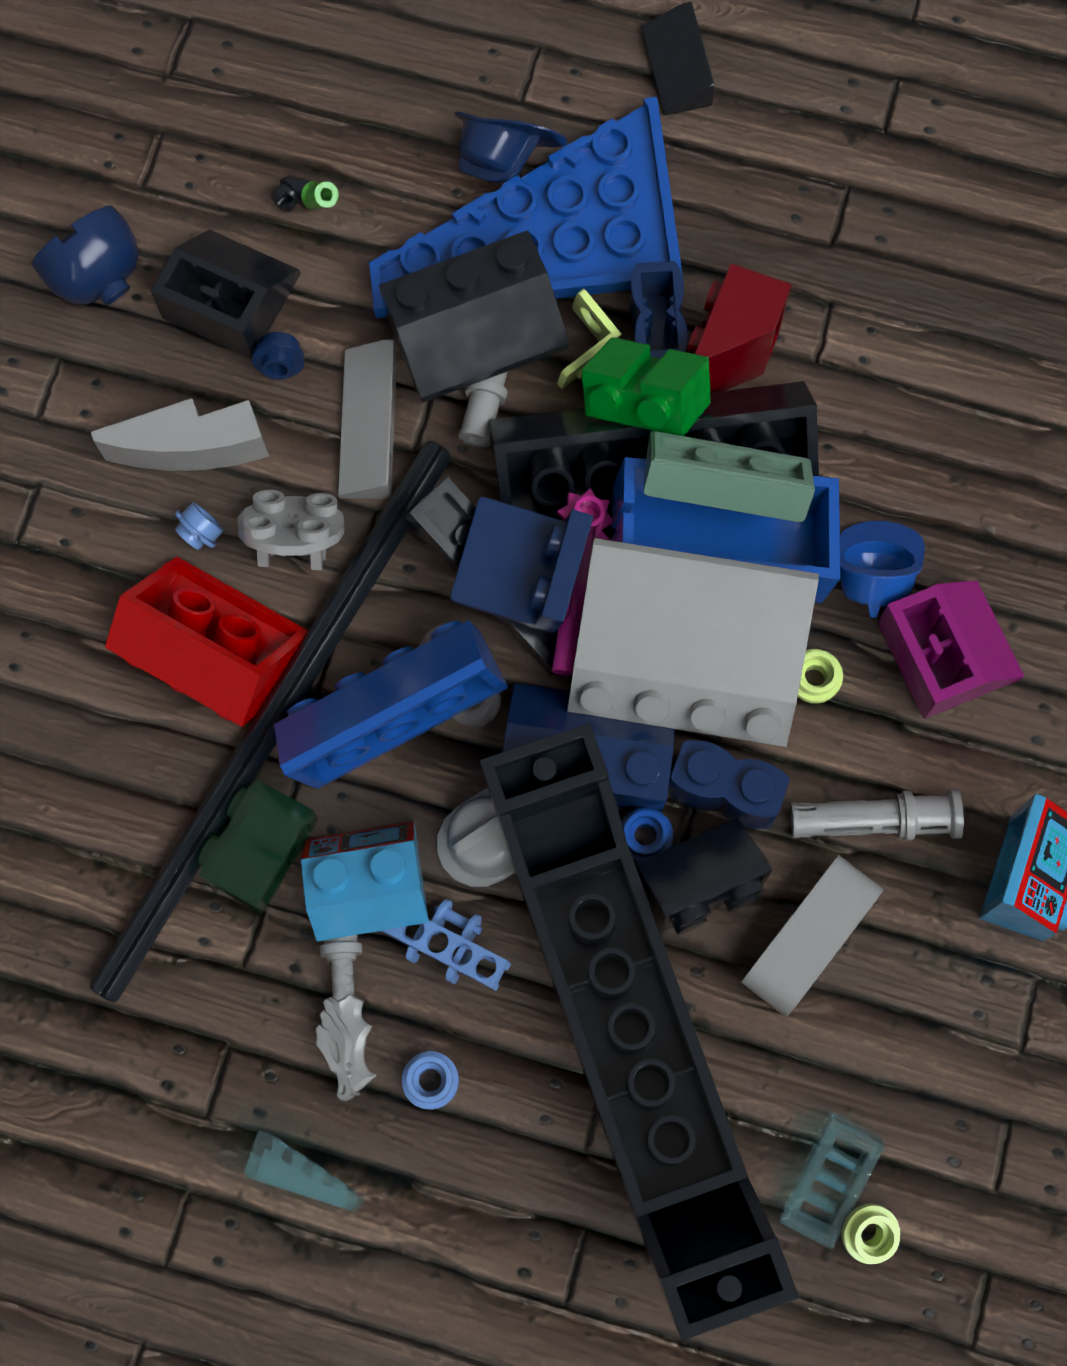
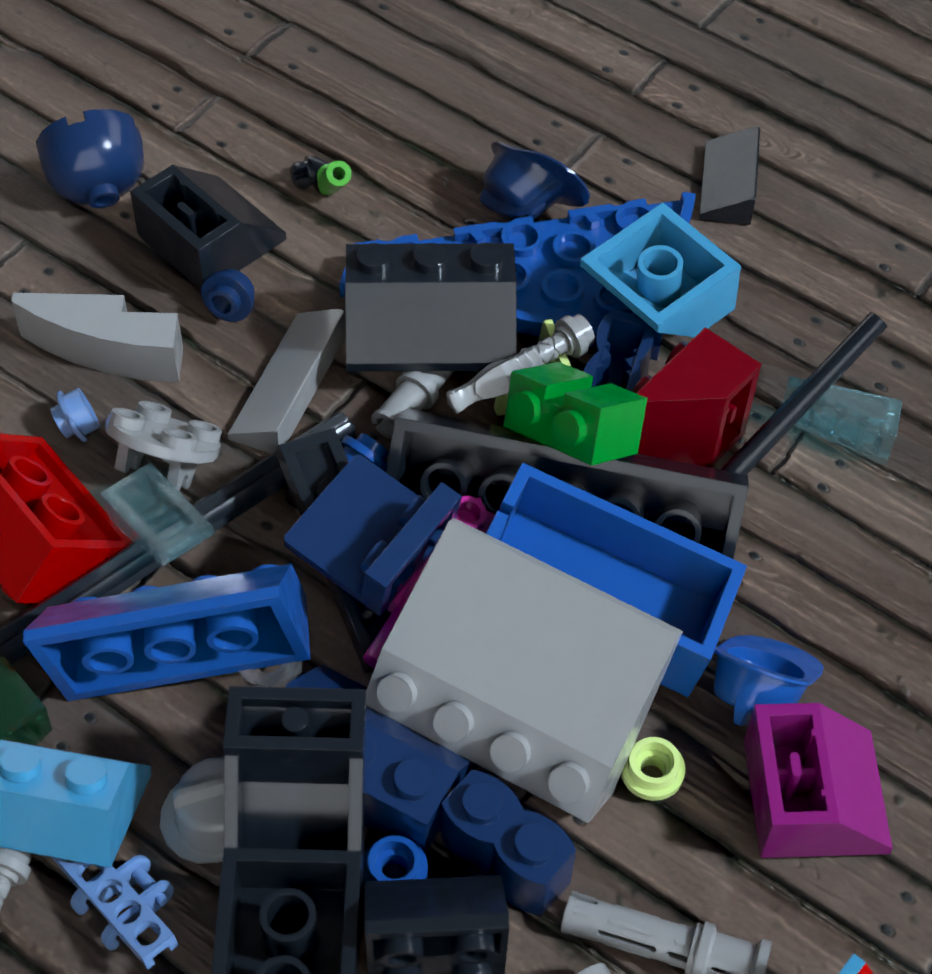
camera: 15 degrees right, 20 degrees down
sand green slope [644,431,815,522] -> none
none -> clear light blue slope [100,463,215,566]
none -> blue plate [341,433,389,472]
none -> light grey piece [446,314,595,414]
none -> dark azure slope [580,202,741,338]
none -> black bar [720,312,887,475]
none -> clear light blue slope [782,376,903,465]

